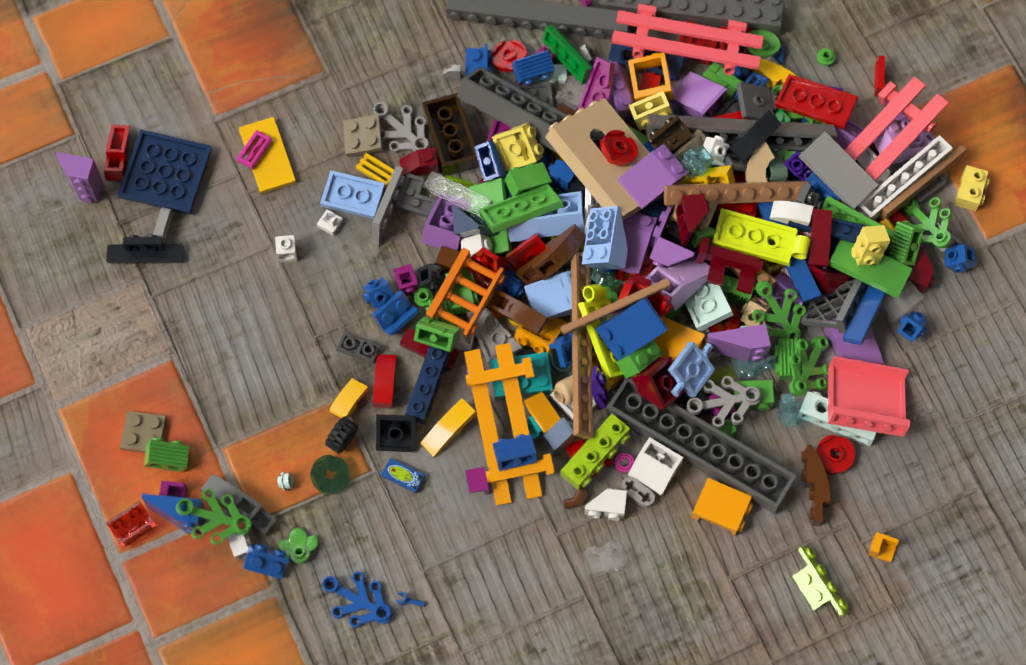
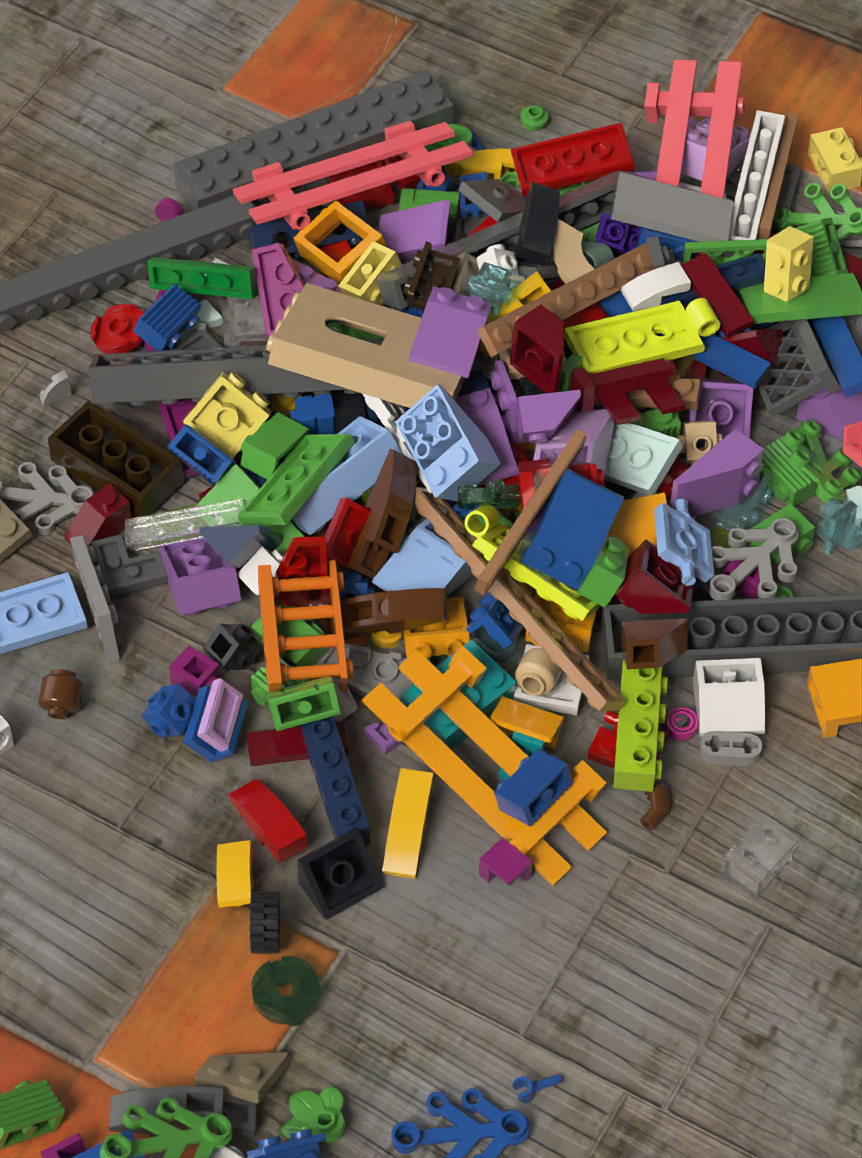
camera: 35 degrees left, 15 degrees down
light aqua plate [278,472,293,491] -> none
white tile [317,210,343,236] -> none
dark grey slope [336,332,380,363] -> none
yellow tile [356,153,394,188] -> none
tile [381,458,425,493] -> none
bright green plate [414,288,433,307] -> none
reddish brown brick [435,246,460,273] -> none
blue bracket [465,44,492,76] -> none
sand blue slope [543,417,575,456] -> none
white slope [584,489,627,521] -> none
dark purple slope [591,366,609,410] -> none
red plate [600,130,638,167] -> none
bright green plant [752,280,806,339] -> none
red tile [874,55,885,97] -> none
none -> reddish brown head [38,669,83,720]
none -> dark tan wing [194,1052,289,1104]
none -> lavender tile [197,678,244,752]
none -> reddish brown slope [622,618,687,670]

